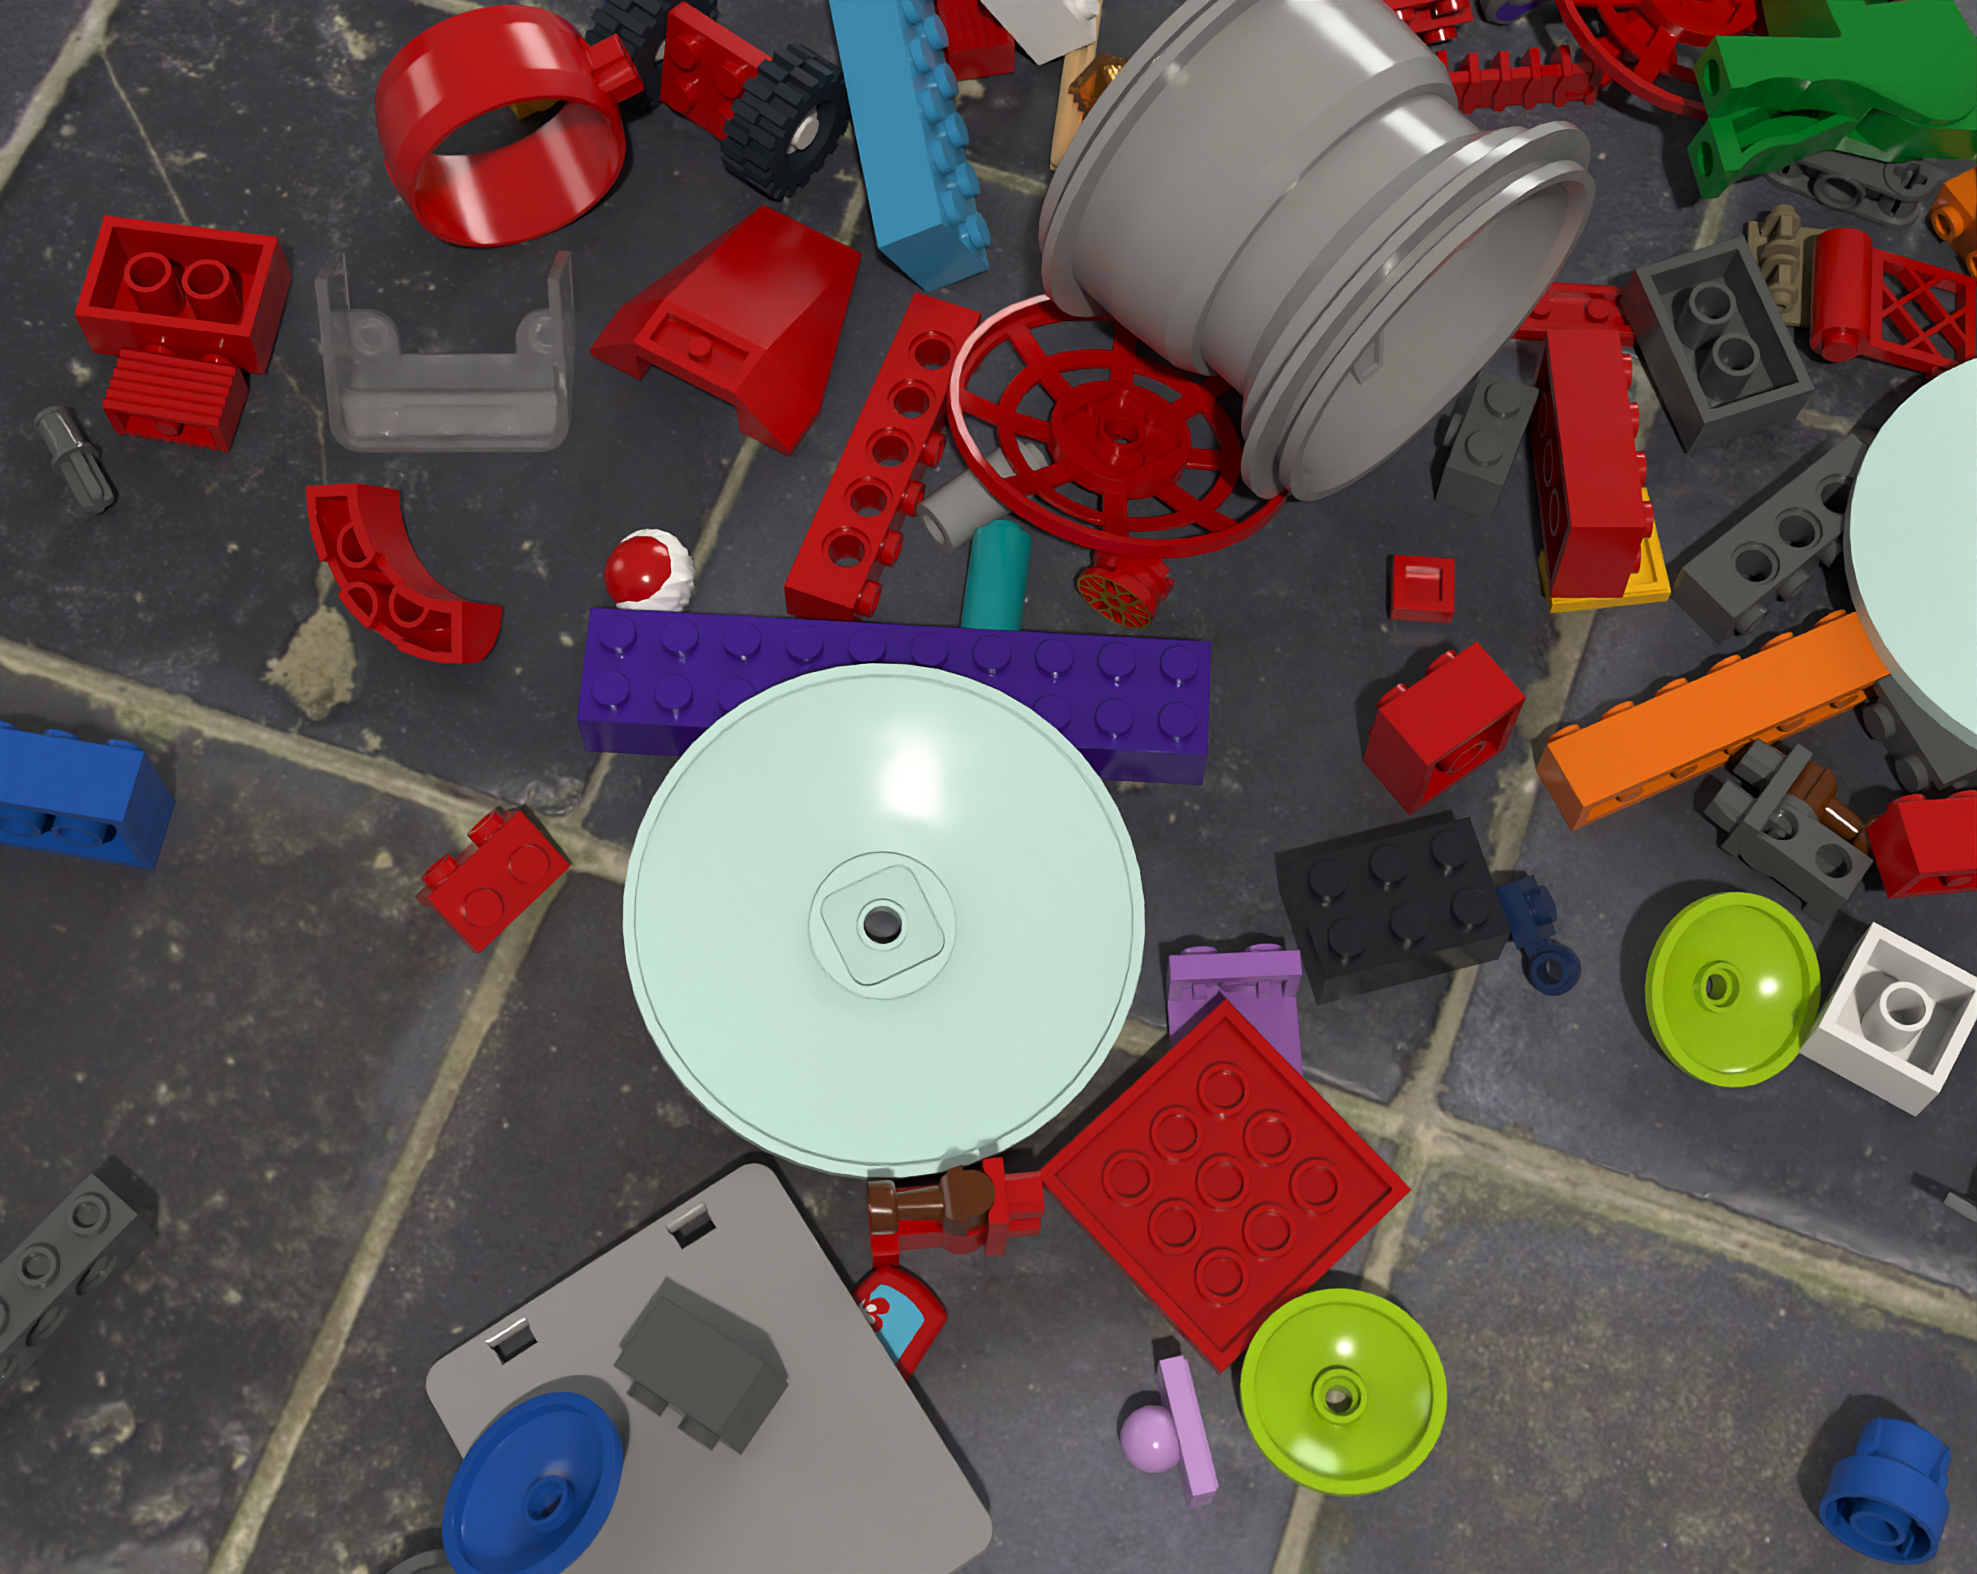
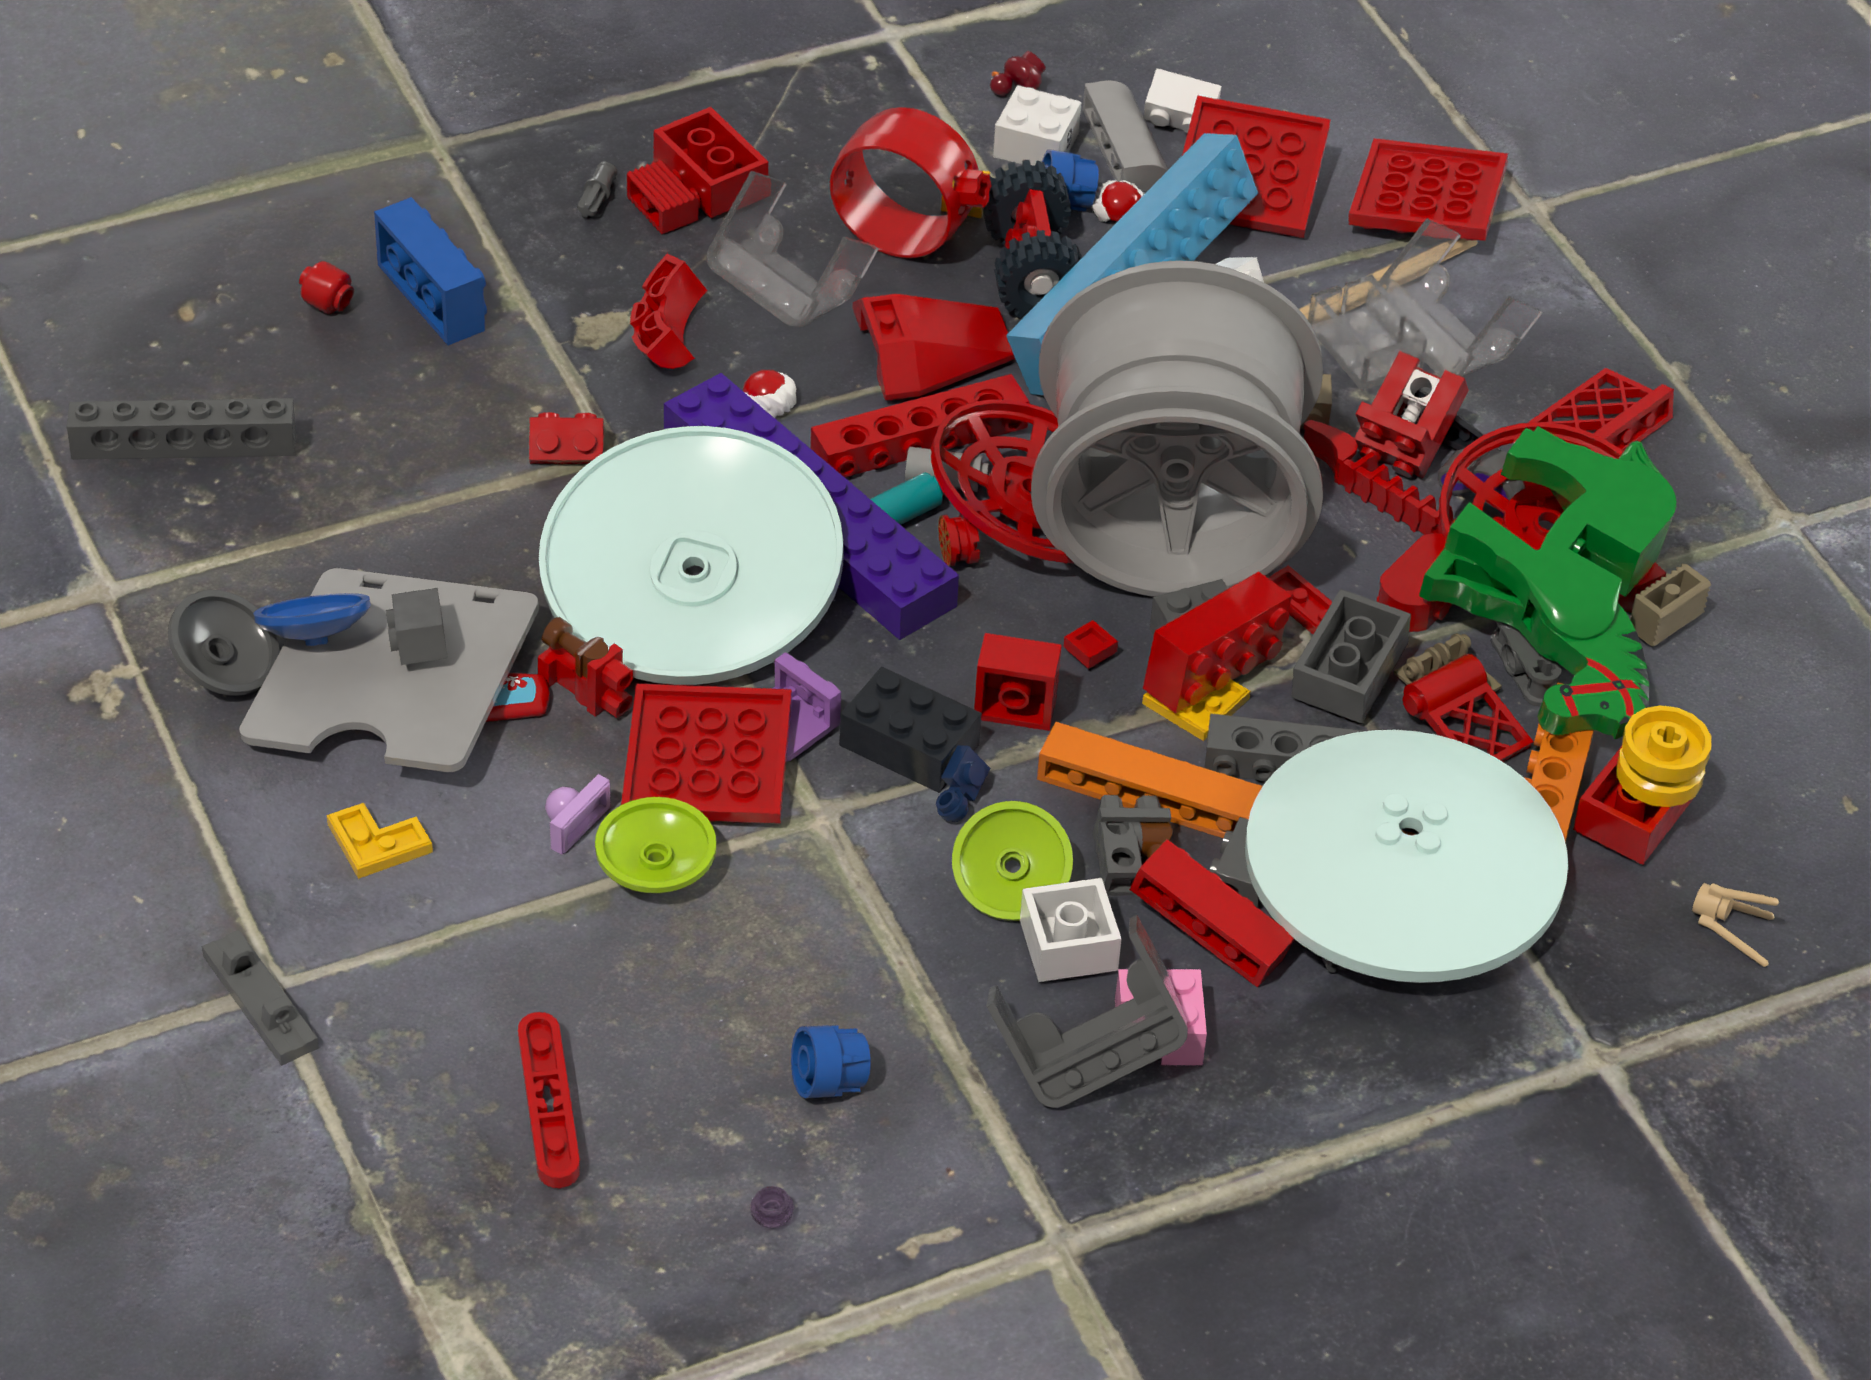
camera: 45 degrees right, 20 degrees down
none -> red brick [1376,533,1452,632]

